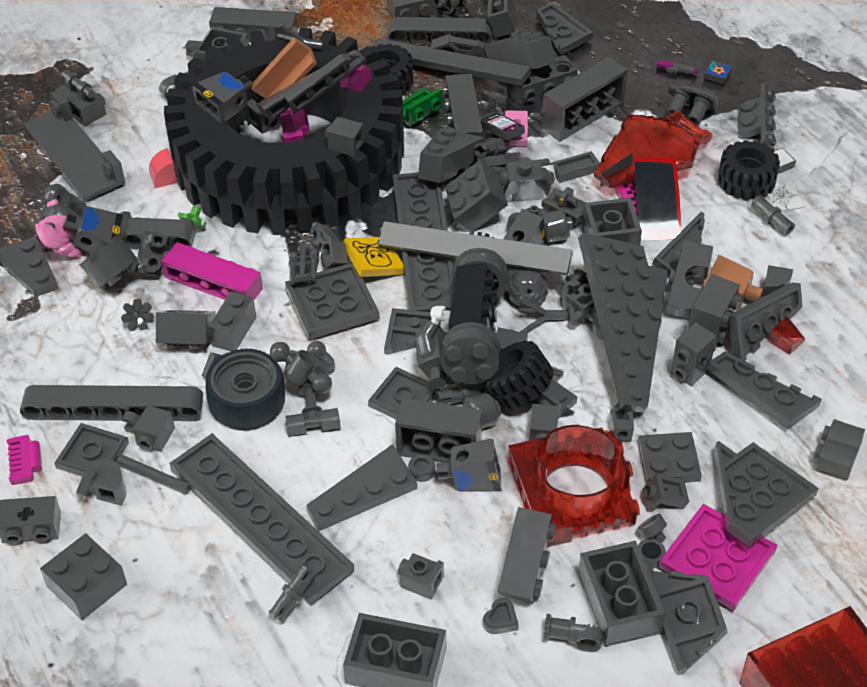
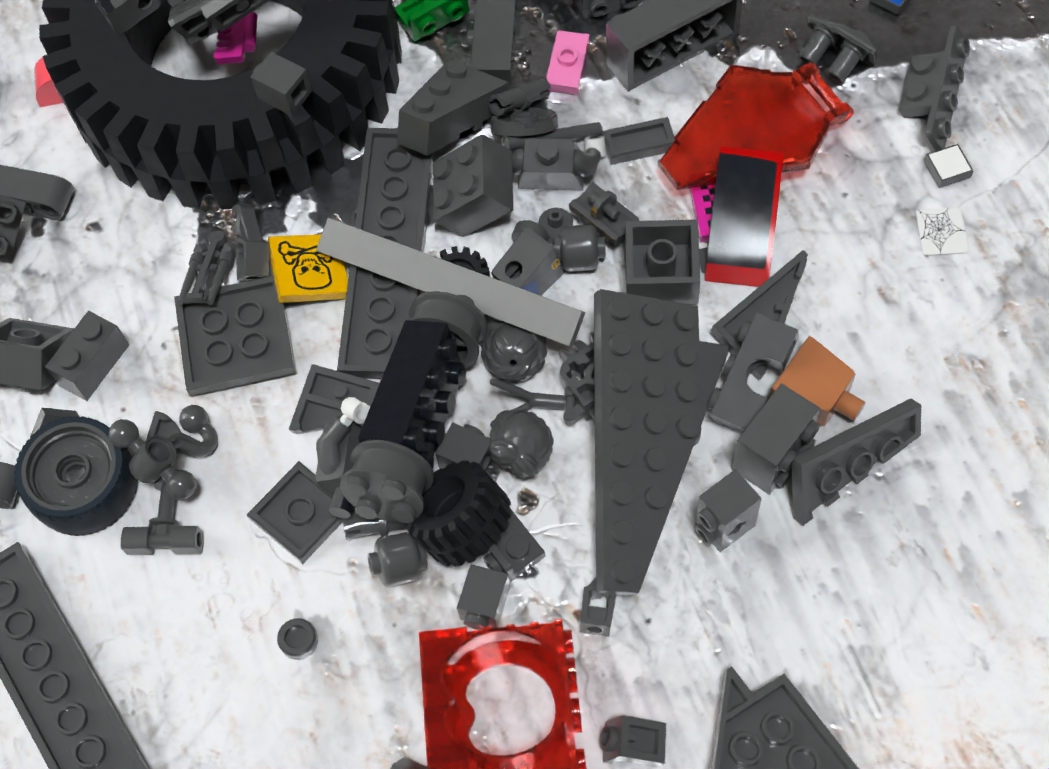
camera: 15 degrees right, 15 degrees up
dark pink brick [161,242,263,300] -> none
bright green plant [177,205,207,230] -> none
dark grey wing [306,444,417,531] -> none
dark grey brick [395,398,482,463] -> none
dark grey torso [436,439,502,492] -> none
tile [480,112,525,141] -> none
dark grey sticker [600,153,633,186] -> none
dark grey plate [638,432,702,484] -> none
dark grey wing [707,352,822,429] -> none
black tyre [718,140,780,200] -> none
dark grey pin [751,195,795,236] -> none
dark grey brick [762,265,793,297] -> none
clear red slope [769,317,805,355] -> none
dark grey brick [813,419,865,480] -> none
none -> dark grey hair [488,408,554,479]

